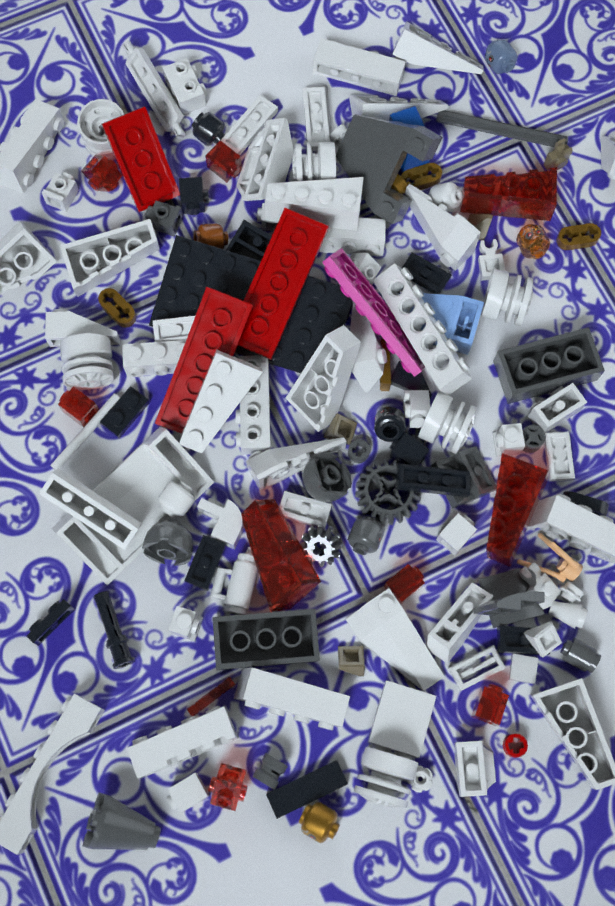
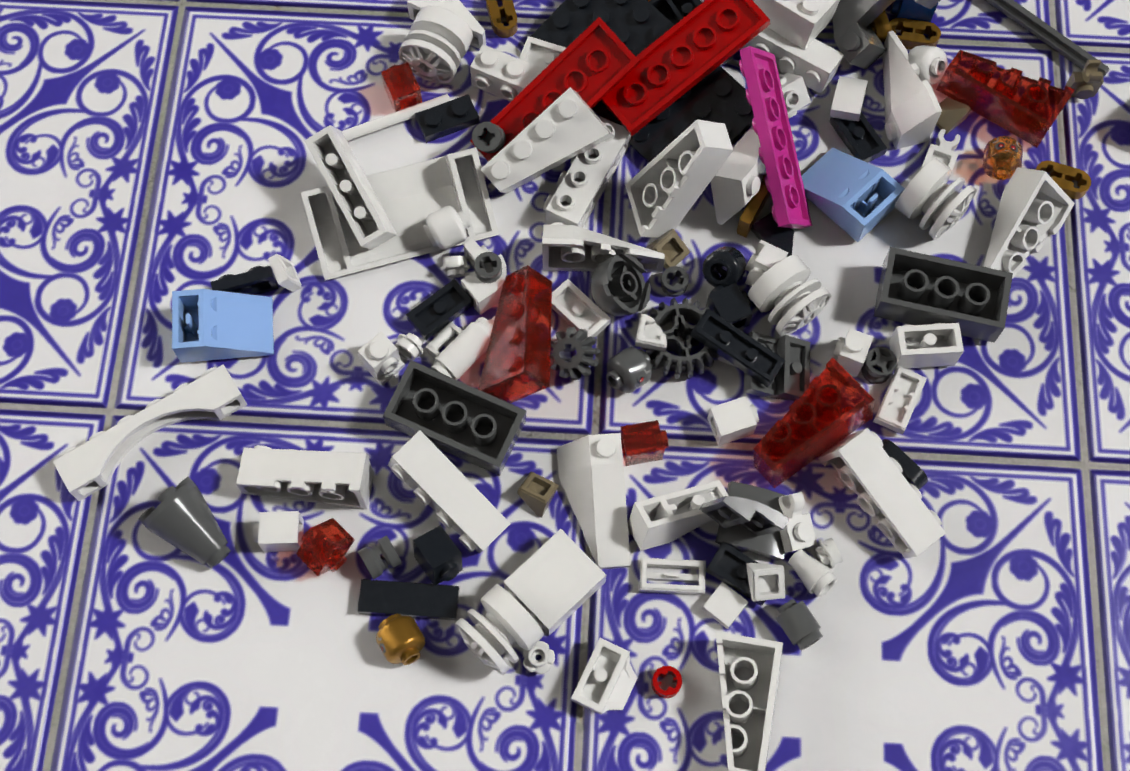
camera: 30 degrees right, 5 degrees down
black pin [93,591,135,669] -> none
dark grey cylinder [142,520,193,566] -> none
clear red wheel [187,676,236,716] -> none
white brick [373,263,472,395] -> none
clear red brick [471,684,509,726] -> none
light nougat plant [517,533,583,583] -> none
none -> light blue slope [172,289,274,363]
none -> white tile [268,254,302,292]
none -> white plate [395,333,423,361]
none -> black brick [413,525,463,586]
none -> white plate [440,256,470,278]
none -> dark grey wheel [472,122,506,153]
none -> dark grey bush [474,252,502,283]
none -> white tile [635,314,667,352]
none -> white slope [830,76,868,122]
none -> white wedge [983,167,1075,279]

